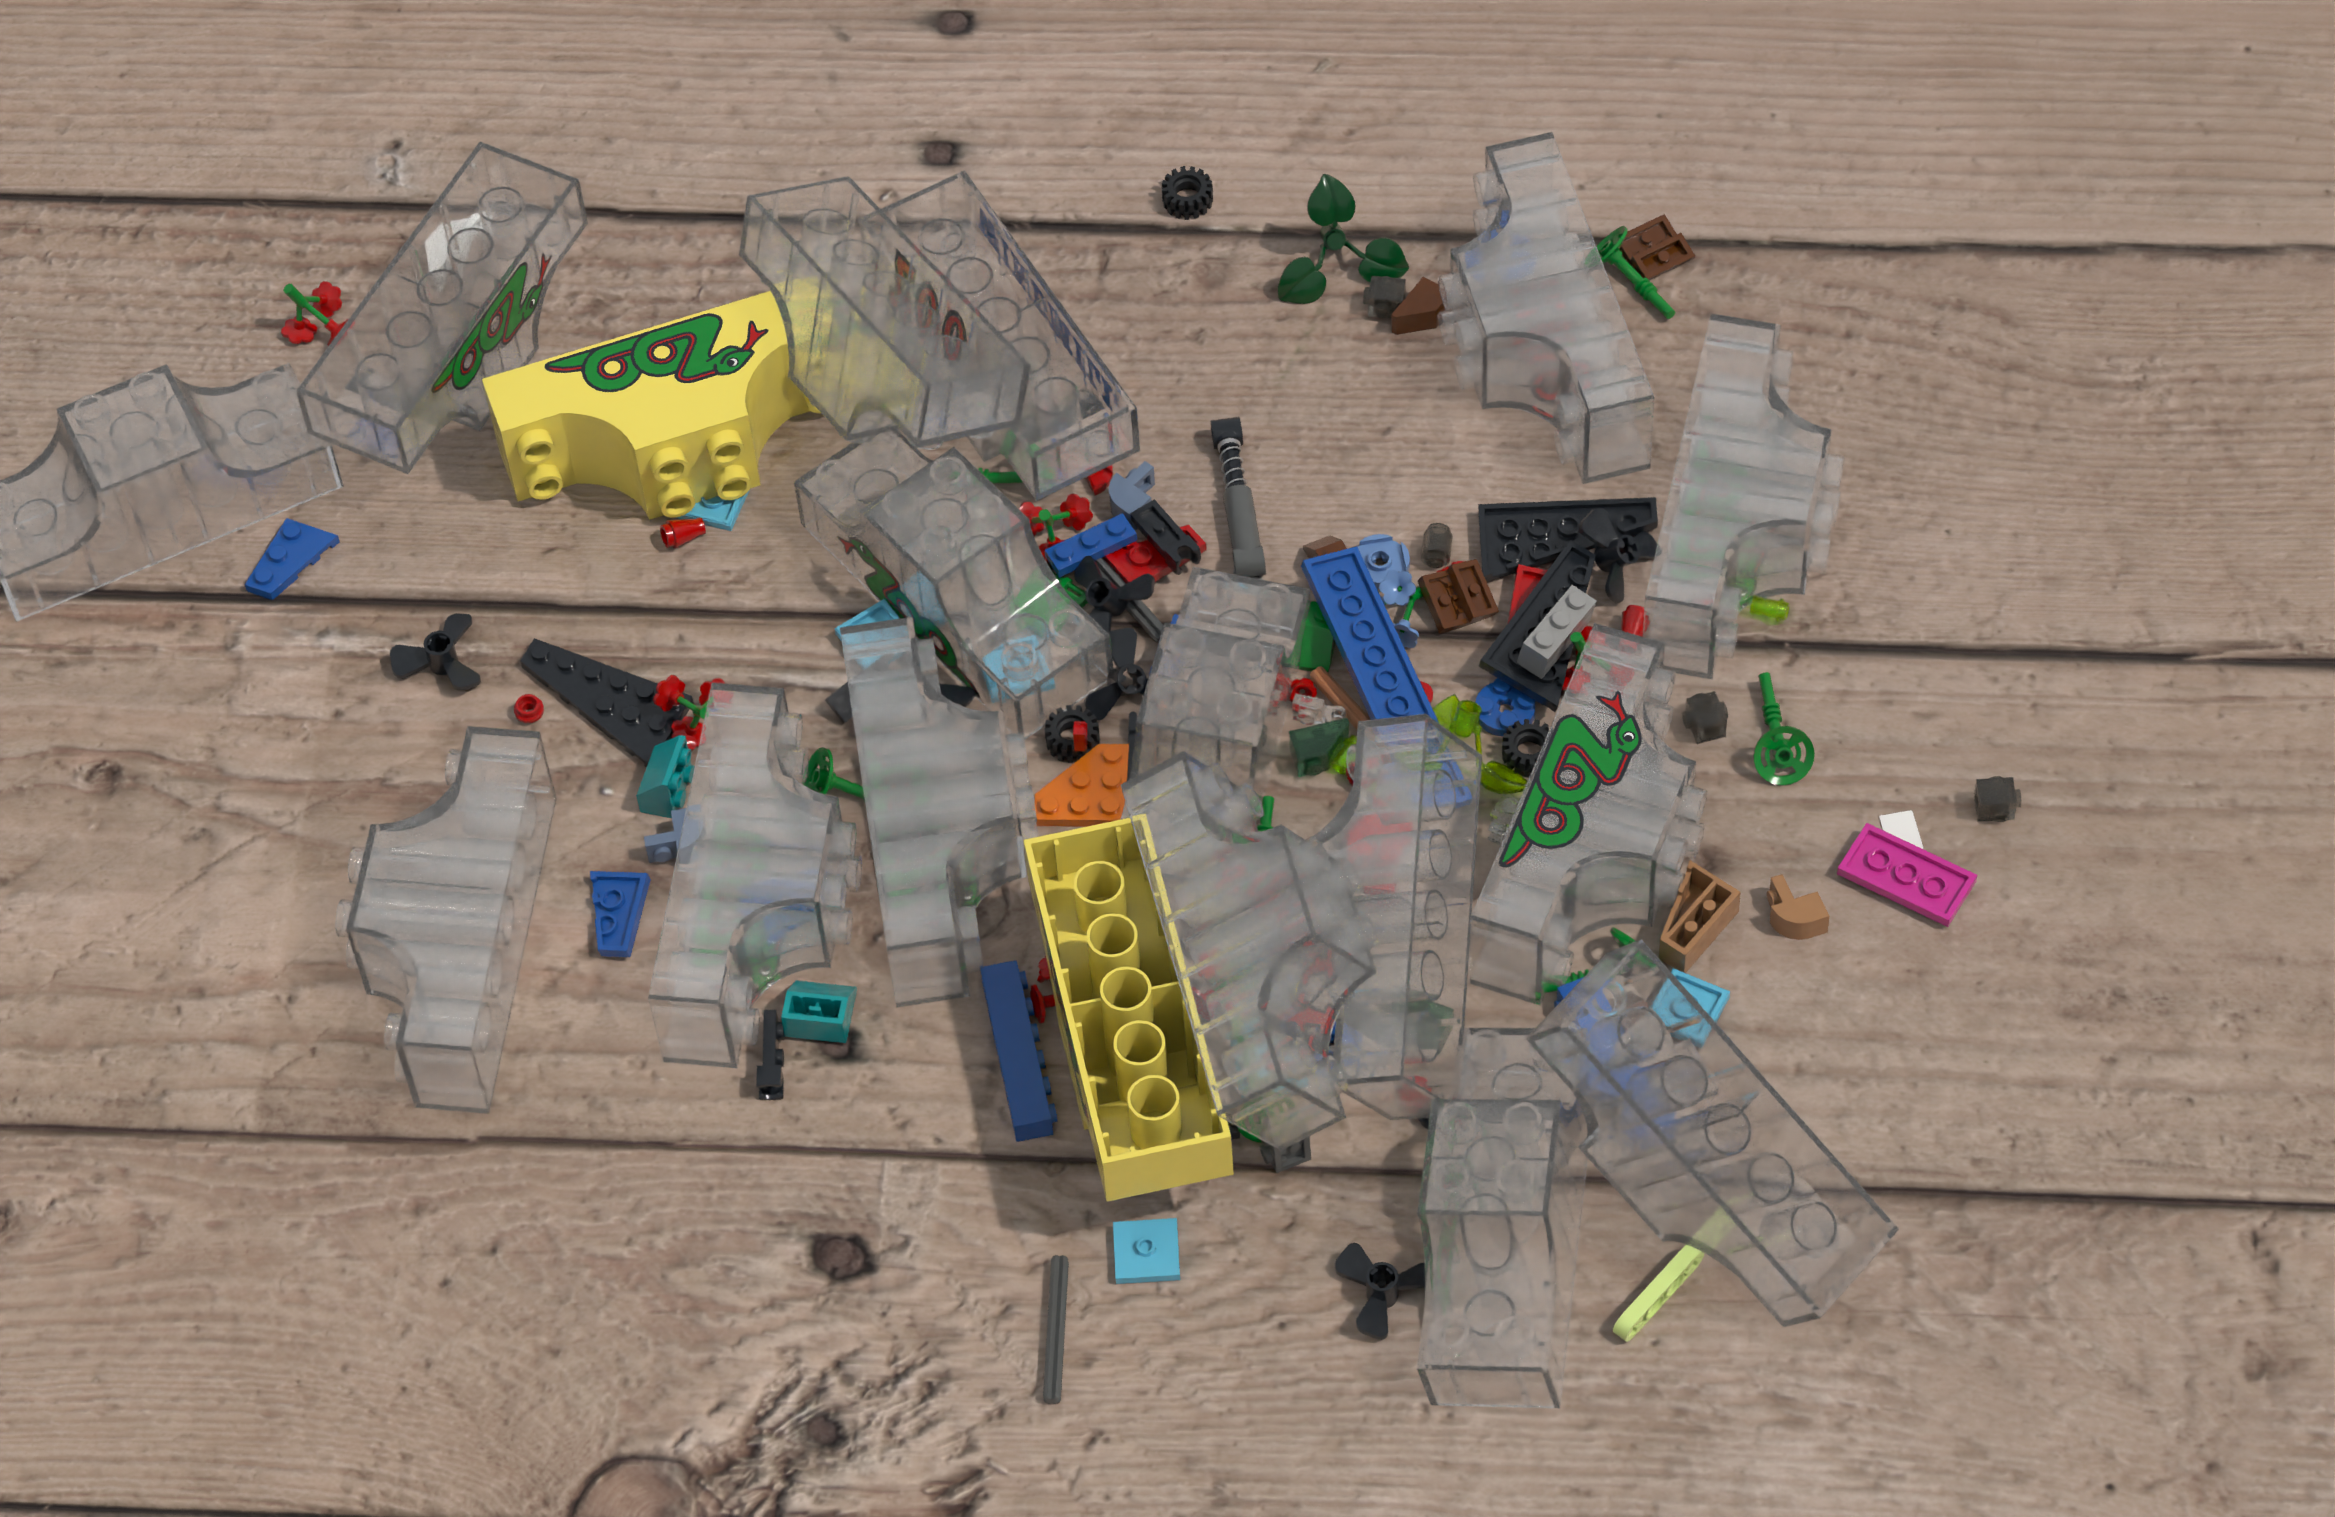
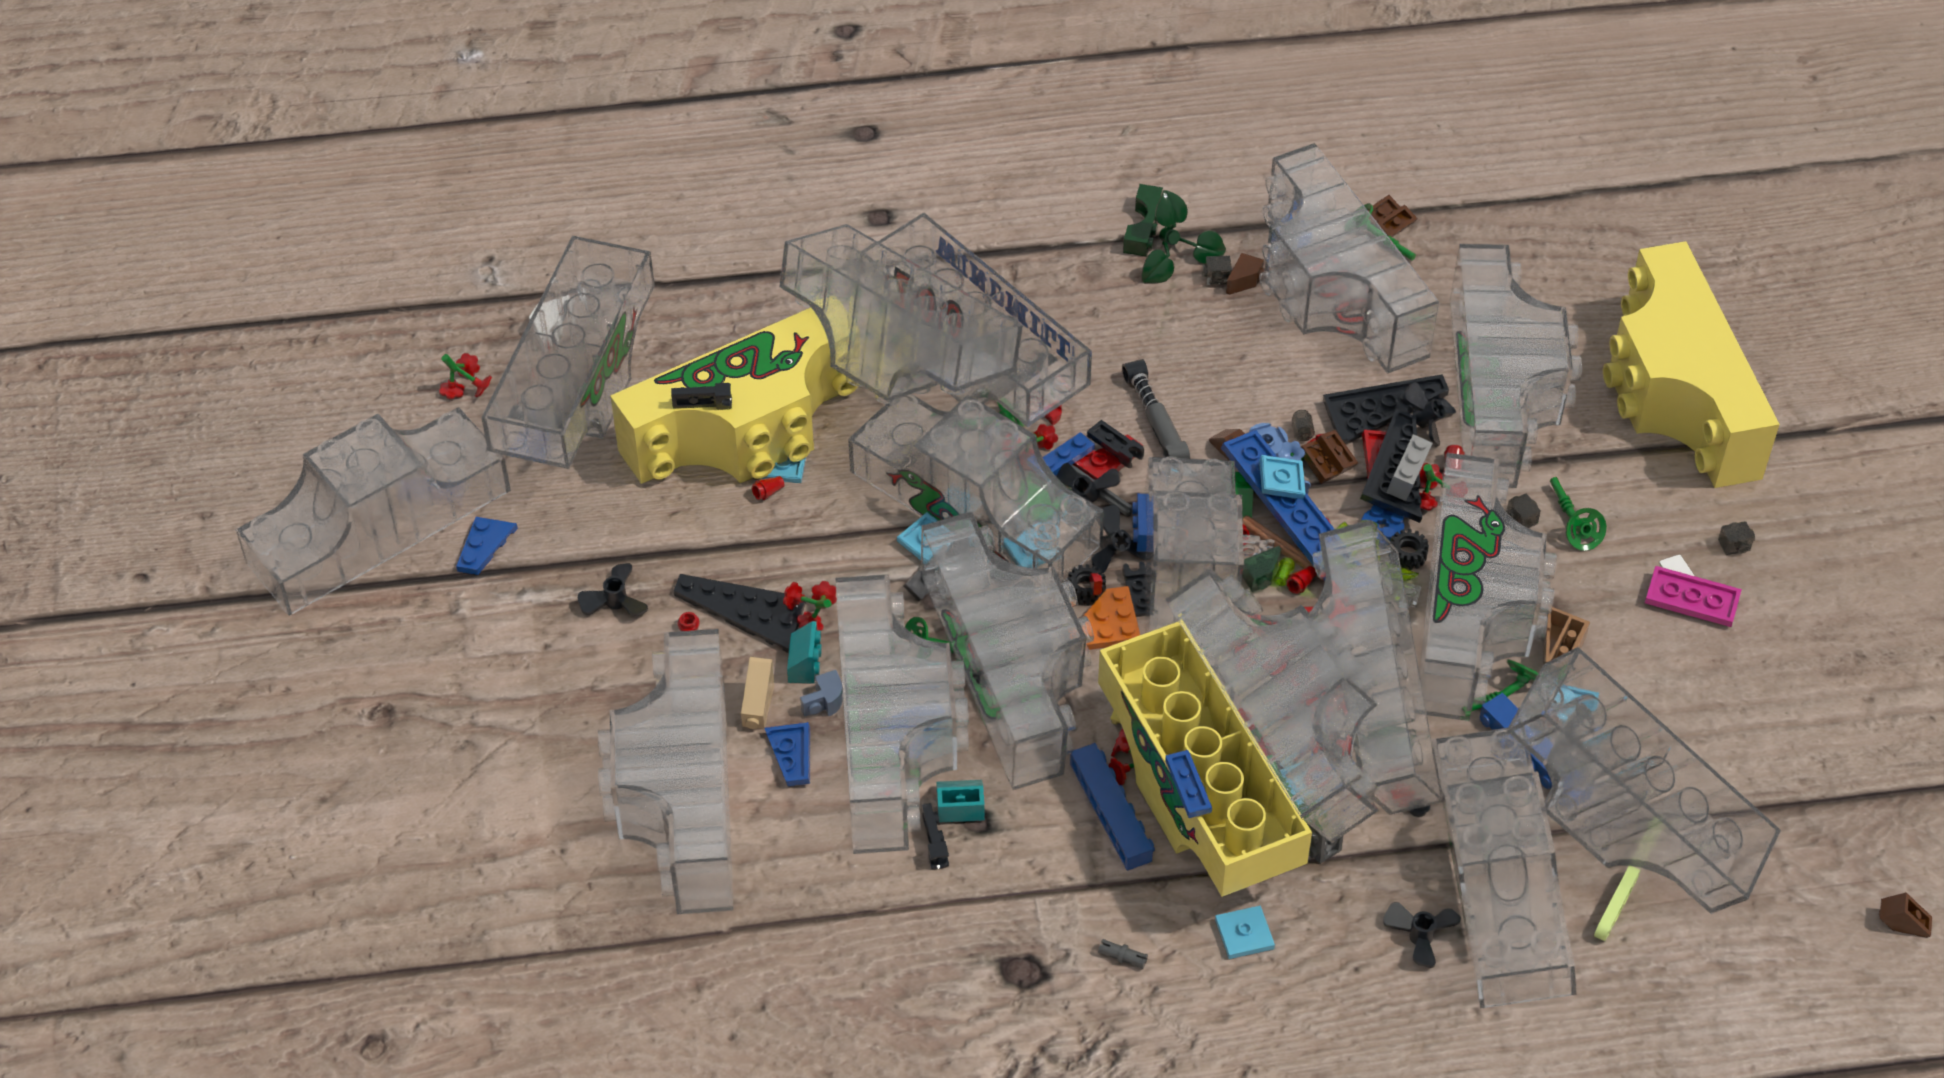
camera: 15 degrees left, 5 degrees down
dark grey axle [1043,1255,1069,1404] -> none
sand blue brick [1109,461,1155,530] -> none
black tyre [1162,166,1213,220] -> none
clear neon green pin [1750,595,1790,622] -> none
medium nougat brick [1767,874,1830,940] -> none
none -> black plate [671,383,732,410]
none -> tan slope [741,657,775,729]
none -> dark grey pin [1098,939,1148,969]
none -> dark green arch [1123,184,1163,257]
none -> blue plate [1165,750,1212,818]
none -> medium azure plate [1259,455,1306,499]
none -> light yellow brick [1603,241,1780,488]
none -> reddish brown slope [1879,892,1932,938]

